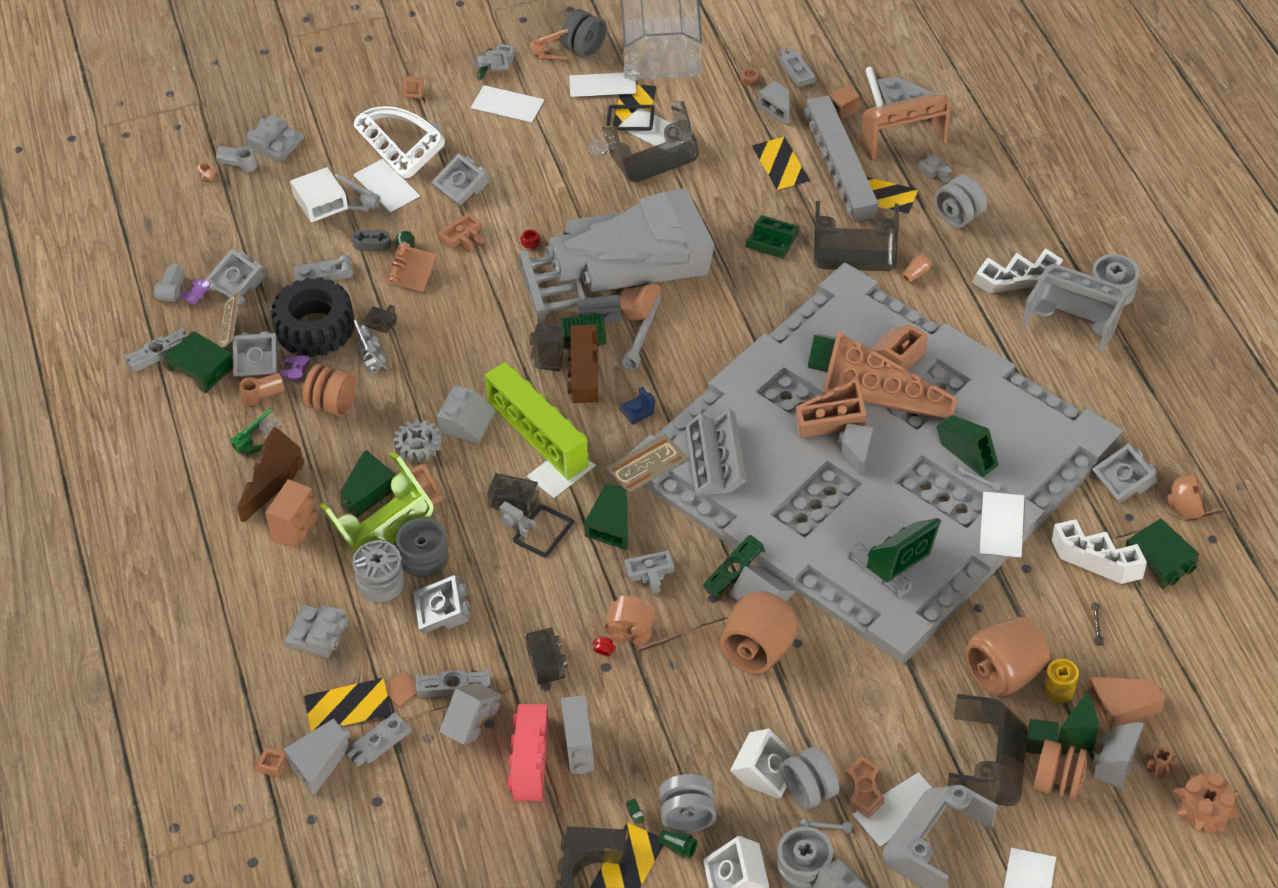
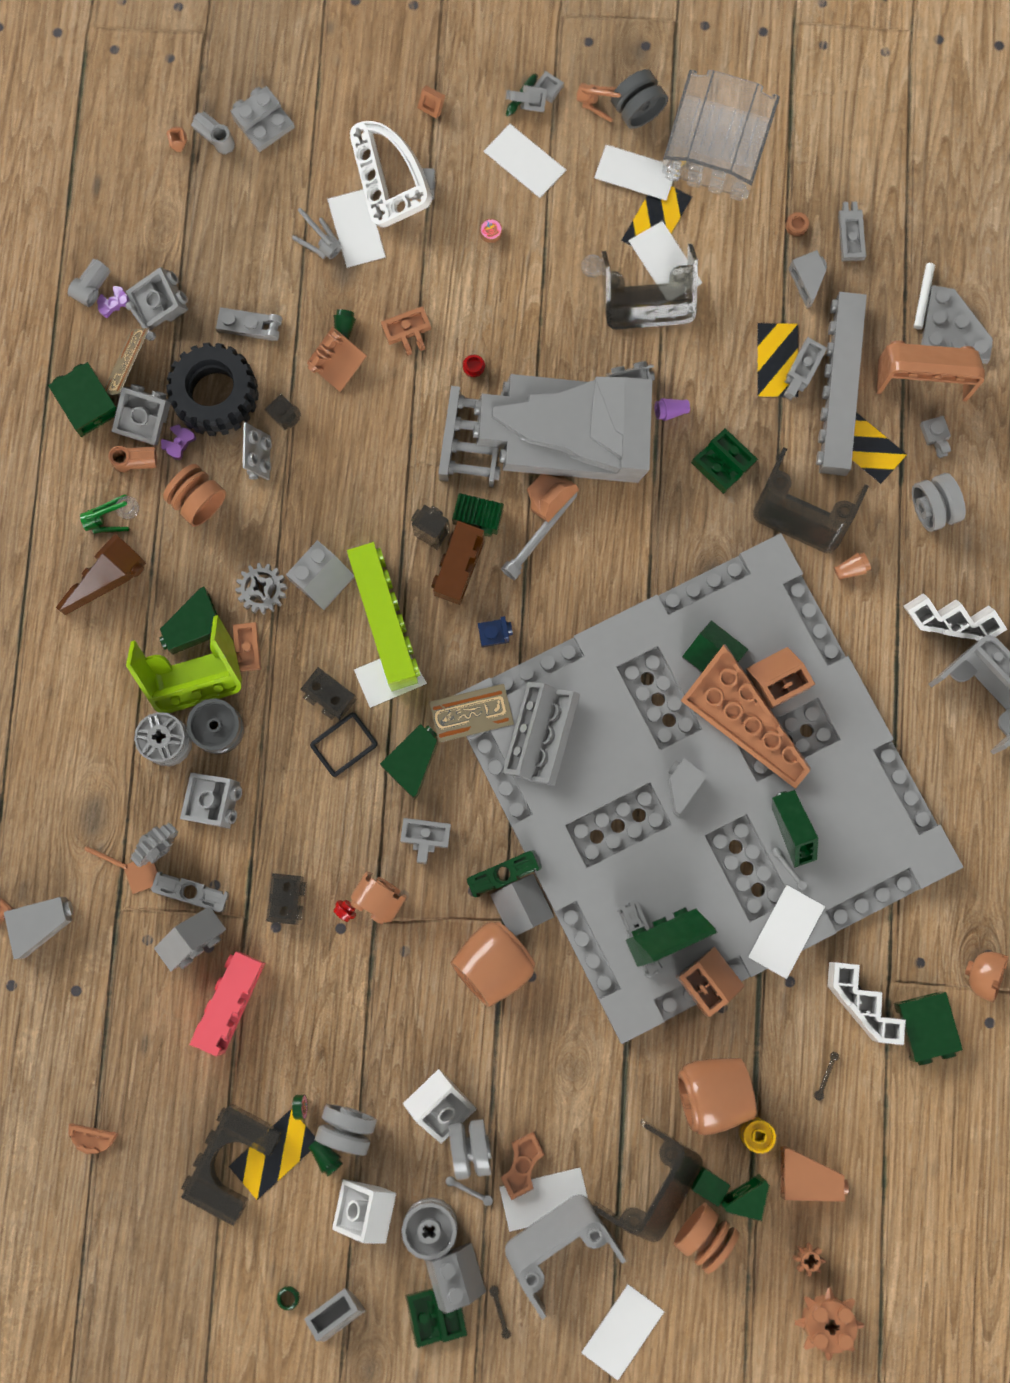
camera: 20 degrees right, 30 degrees up
light grey piece [124,327,188,373] -> none
nougat brick [265,480,318,549] -> none
light grey plate [284,605,348,658] -> none
white brick [290,167,348,222] -> none
sticker [304,678,392,732] -> none
light grey hinge [348,712,411,766] -> none
dark grey beam [351,230,391,251] -> none
light grey plate [431,153,490,206] -> none
light grey plate [499,501,536,538] -> none
light grey brick [561,695,594,774] -> none
dark grey plate [577,295,621,323] -> none
black piece [606,105,655,131] -> none
nougat wedge [795,377,867,439] -> none
nougat brick [829,85,860,120] -> none
light grey plate [1092,443,1158,504] -> none
light grey slope [1092,722,1144,788] -> none
none -> light grey gear [130,823,178,867]
none -> tile [480,219,502,243]
none -> medium lavender cone [654,398,690,421]
none -> nougat slope [676,947,745,1017]
none -> light grey hinge [783,337,827,400]

